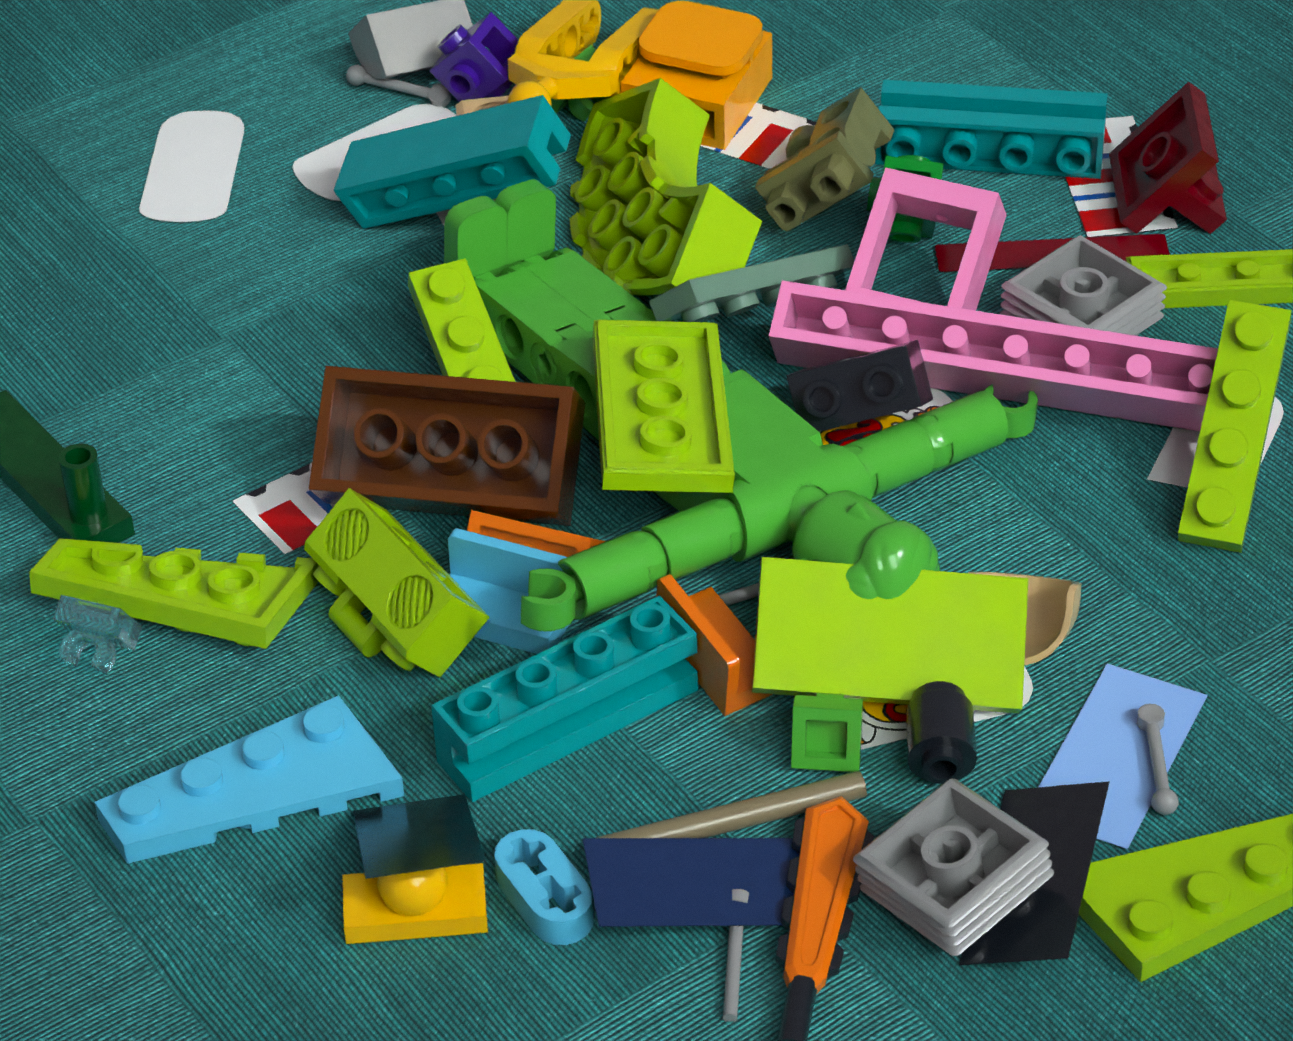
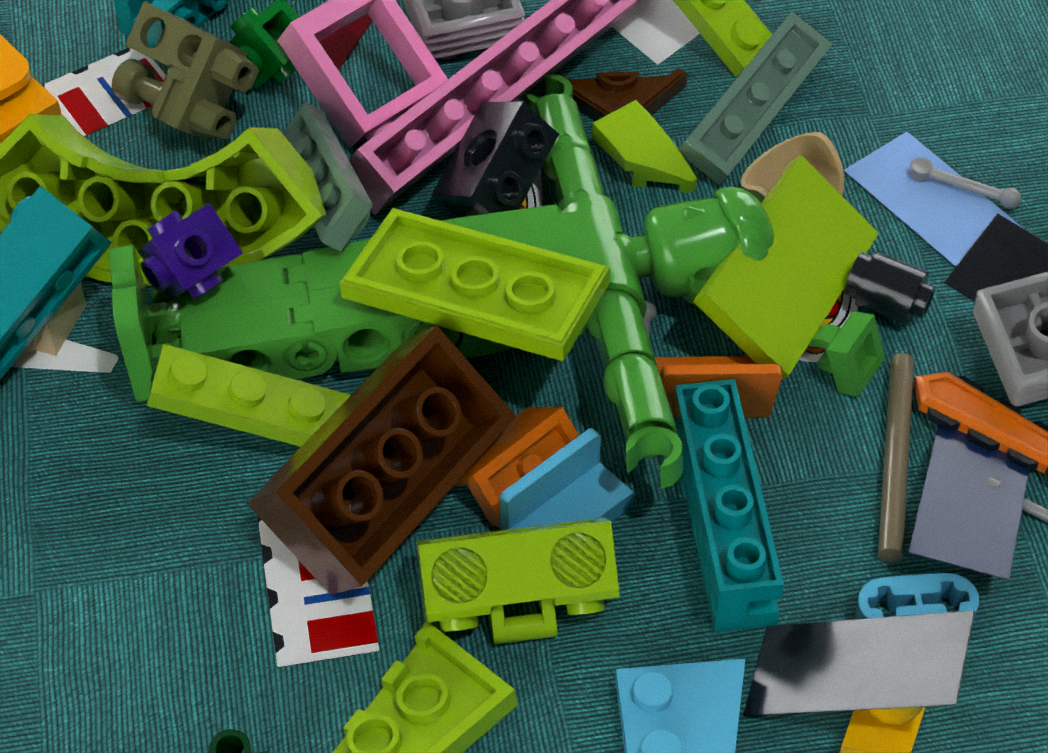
camera: 65 degrees left, 10 degrees up
none -> dark purple brick [138,203,243,300]
none -> reddish brown tile [554,68,687,121]
none -> lime slope [592,100,697,193]
none -> sand green plate [678,11,833,186]

